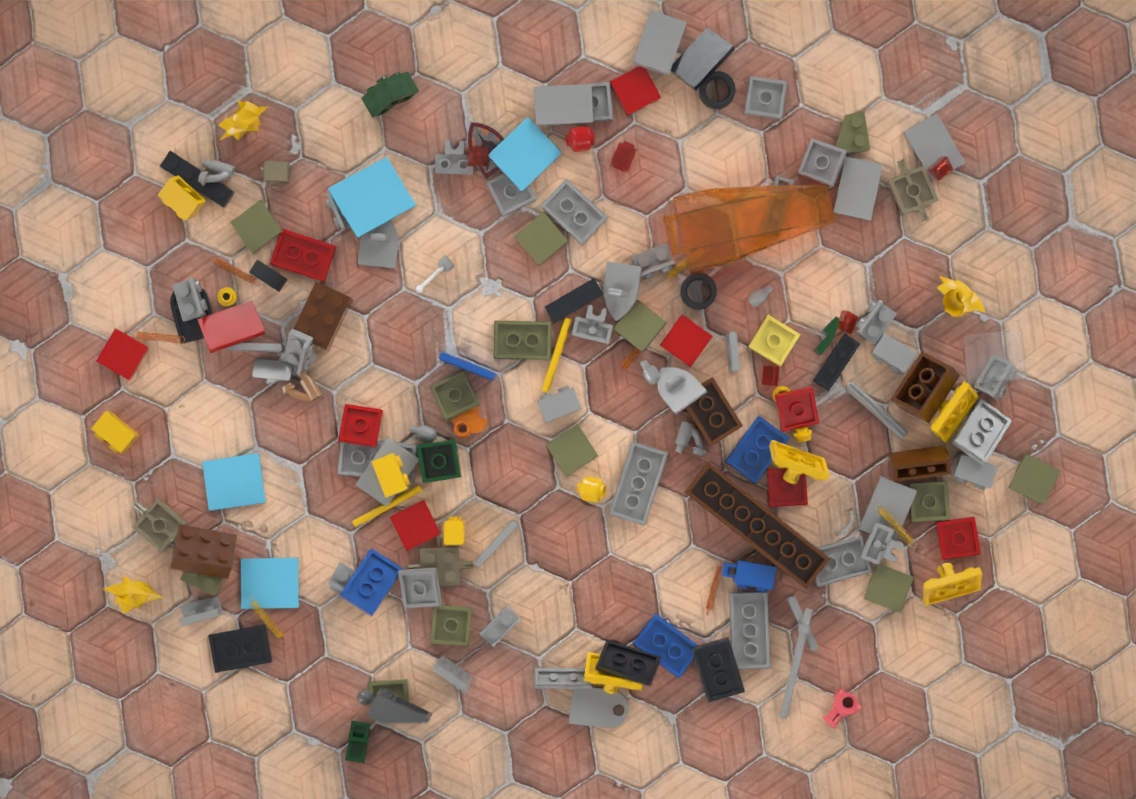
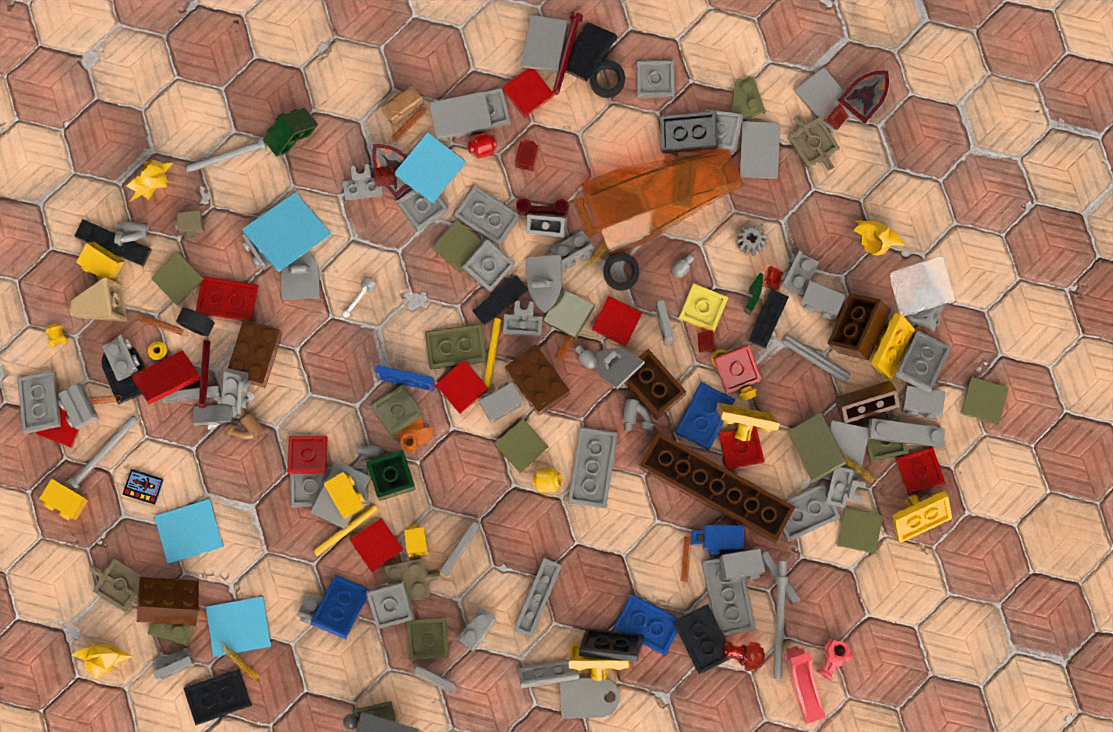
camera: 10 degrees left, 10 degrees down
none -> light grey tile [18,370,61,434]
none -> yellow brick [44,323,68,347]
none -> light grey brick [58,383,99,430]
none -> light grey bar [67,416,138,490]
none -> tan slope [69,278,127,322]
none -> piece [122,469,164,505]
none -> light grey bar [185,137,266,173]
none -> dark red bar [198,340,211,409]
none -> medium nougat brick [381,85,424,126]
none -> orange piece [389,104,429,144]
none -> red tile [436,360,489,414]
none -> light grey tile [462,239,515,292]
none -> reddish brown brick [505,345,570,416]
none -> light grey plate [514,558,562,638]
none -> dark red bar [516,198,569,216]
none -> light grey brick [526,213,568,237]
none -> dark red bar [553,12,583,95]
none -> tile [660,111,718,154]
none -> light grey brick [719,549,765,583]
none -> clear red connector [722,641,765,672]
none -> light grey gear [735,224,768,256]
none -> coral arch [783,646,826,724]
none -> olive tile [788,413,847,482]
none -> shield [836,70,890,125]
none -> light grey plate [868,418,945,448]

